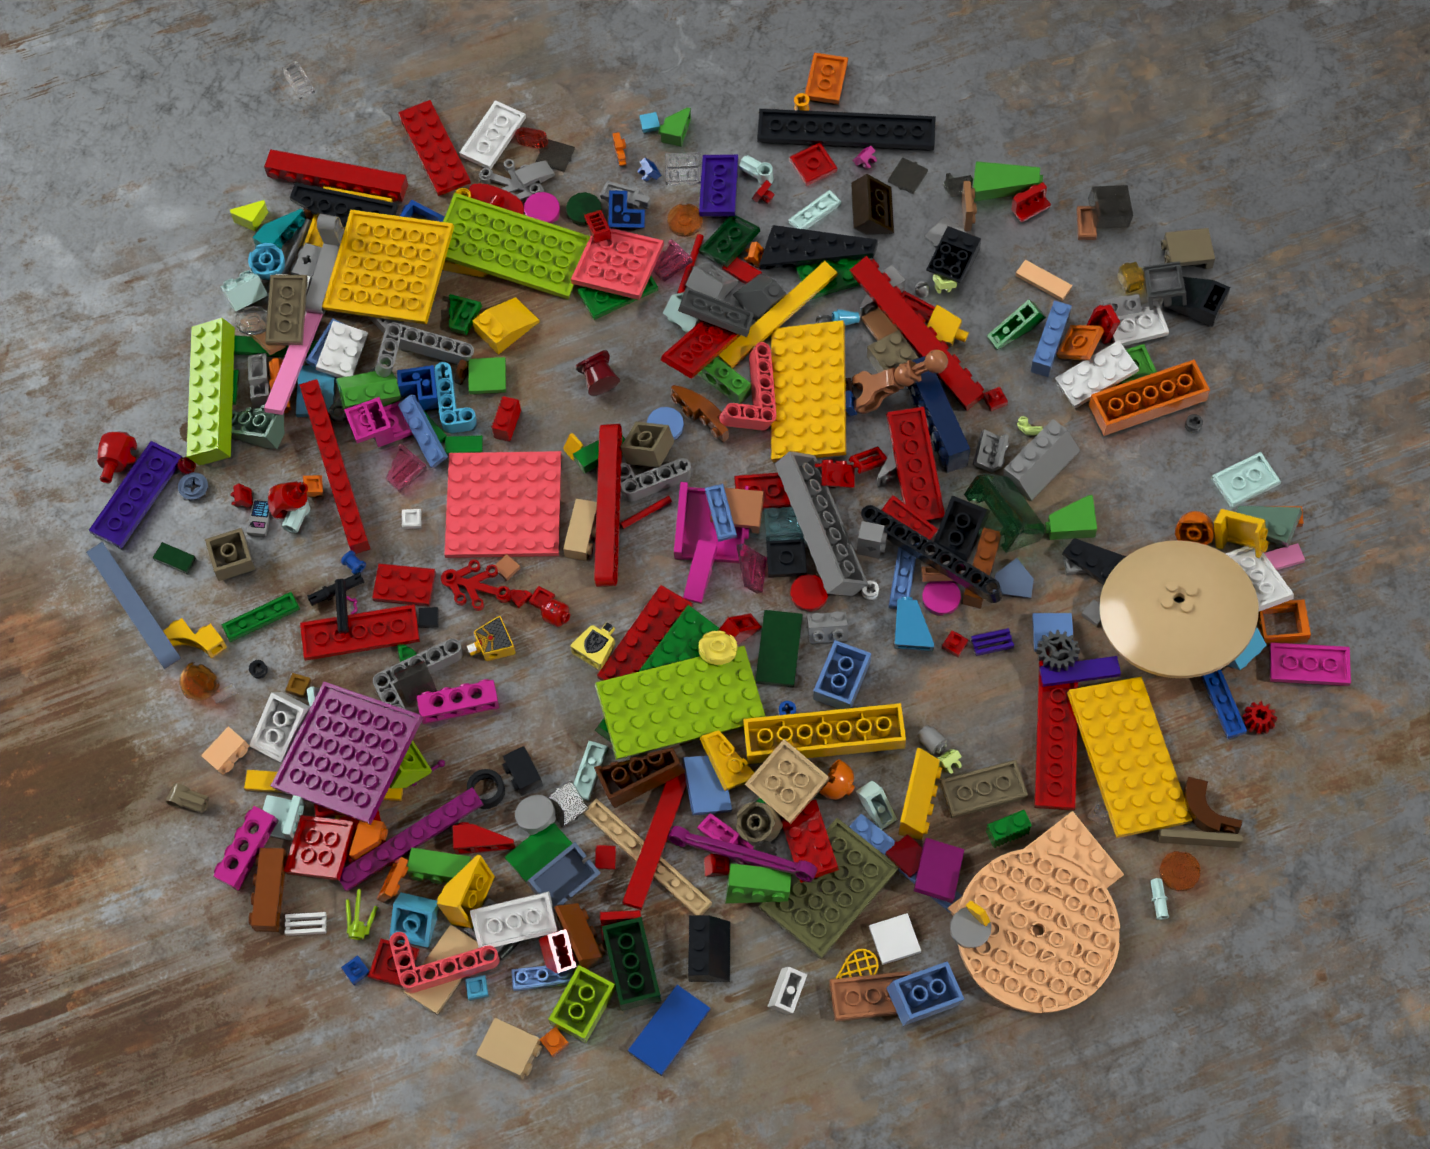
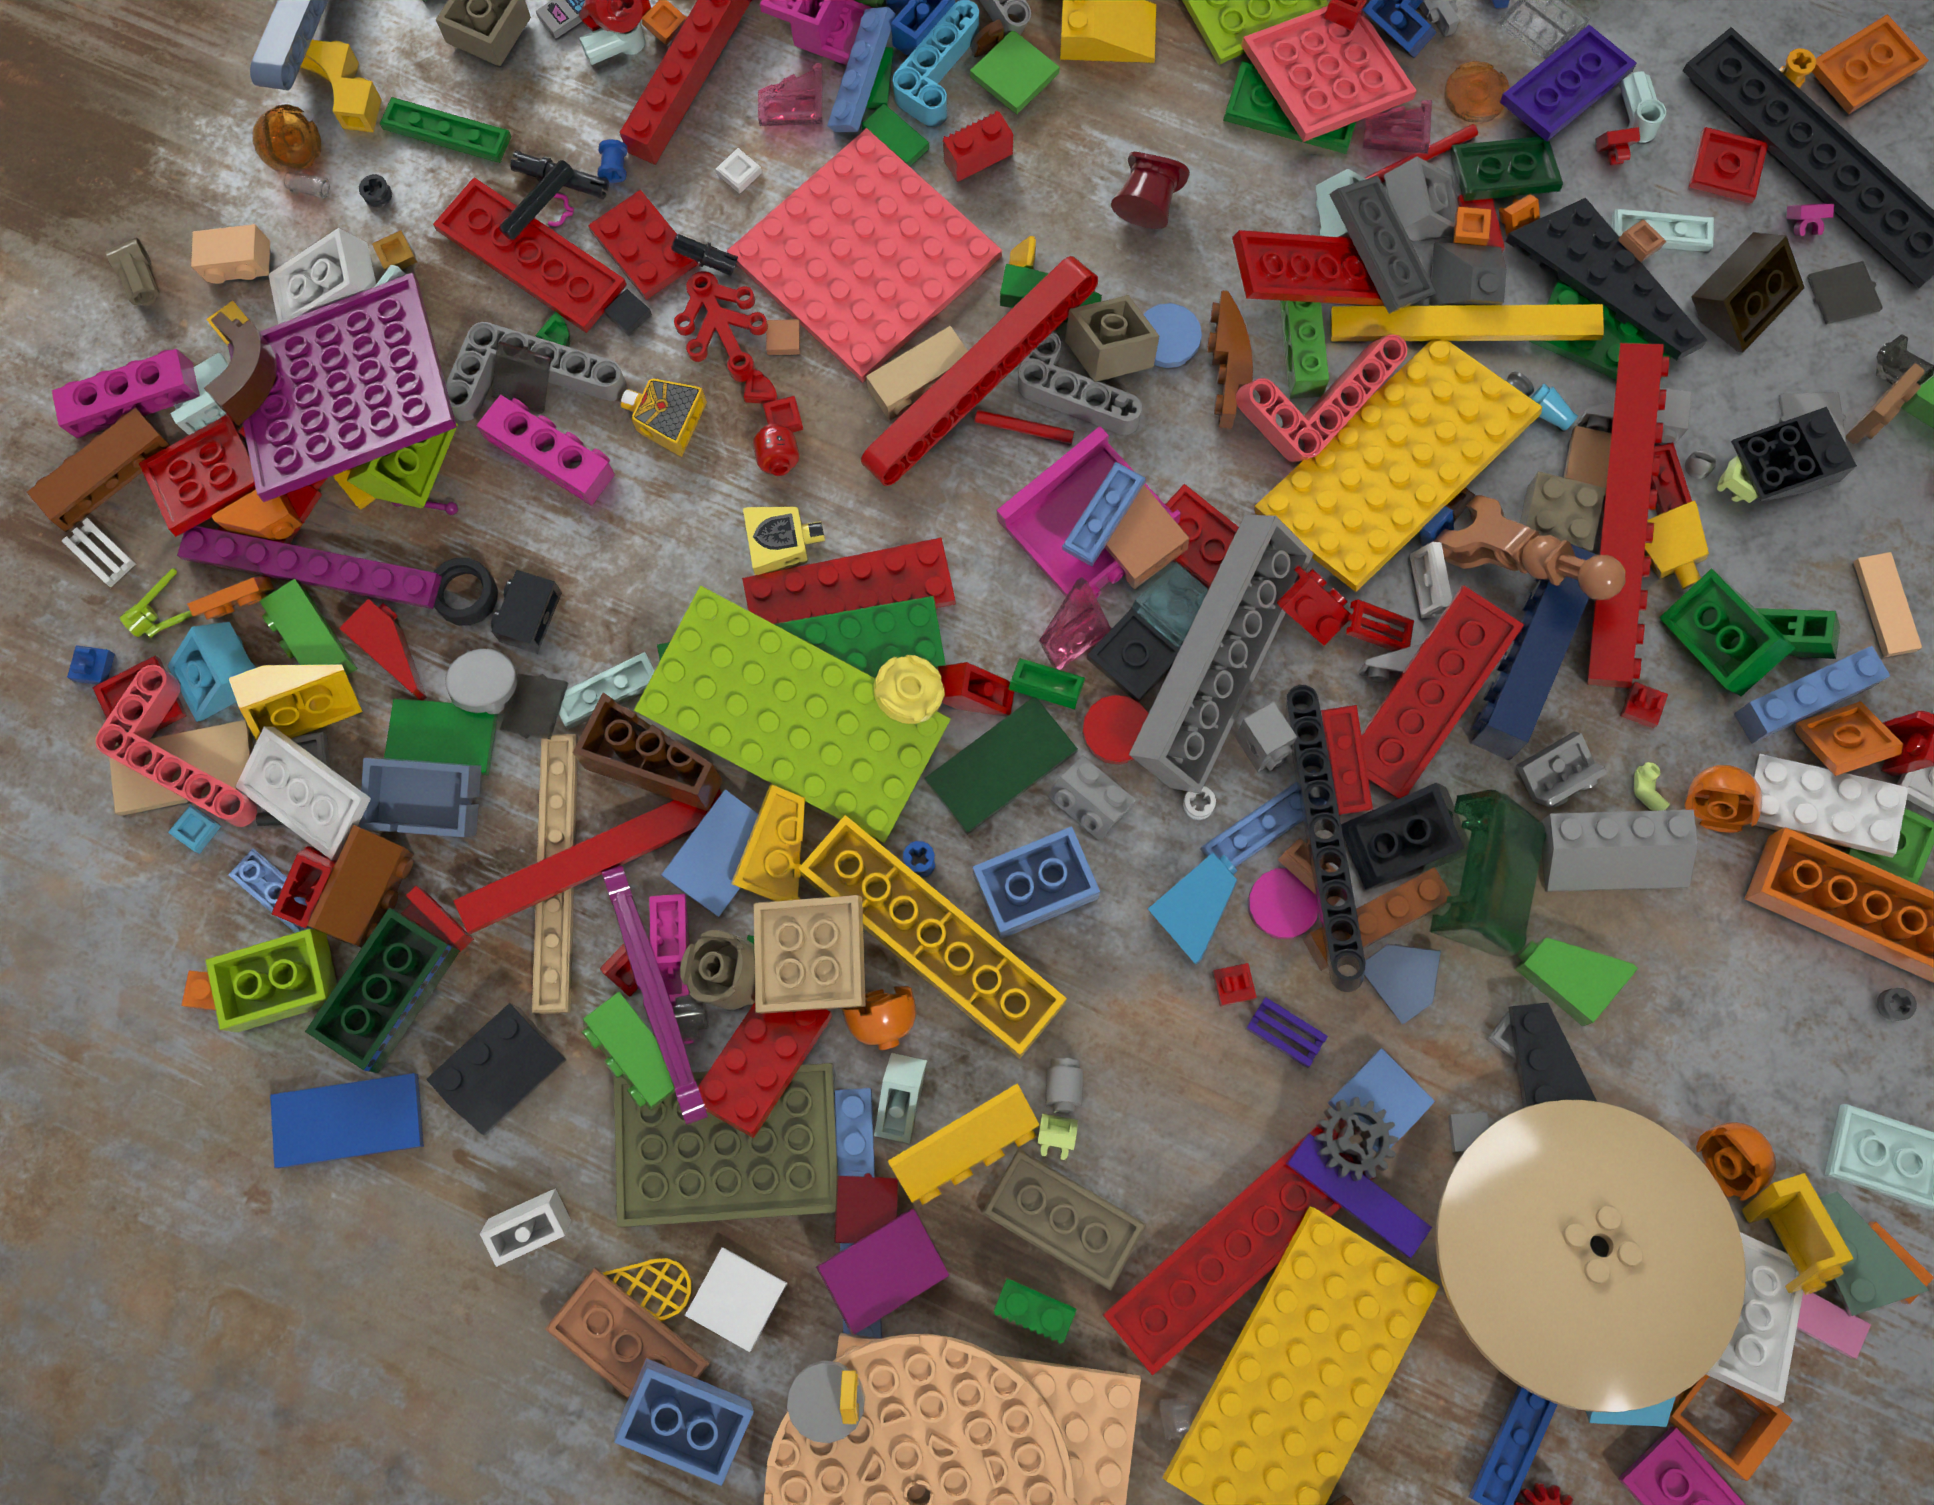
camera: 45 degrees right, 10 degrees up
tan brick [476,1018,542,1080] -> none
red slope [595,845,617,870] -> none
dark pink slope [683,540,718,604] -> none
none -> reddish brown arch [204,312,277,426]
none -> black axle [671,234,738,276]
none -> green tile [1009,658,1085,710]
none -> white tile [1410,542,1452,619]
none -> orange plate [1453,207,1491,246]
none -> nougat tile [1618,219,1666,262]
none -> green slope [1659,568,1795,697]
none -> orange cylinder [1685,765,1762,833]

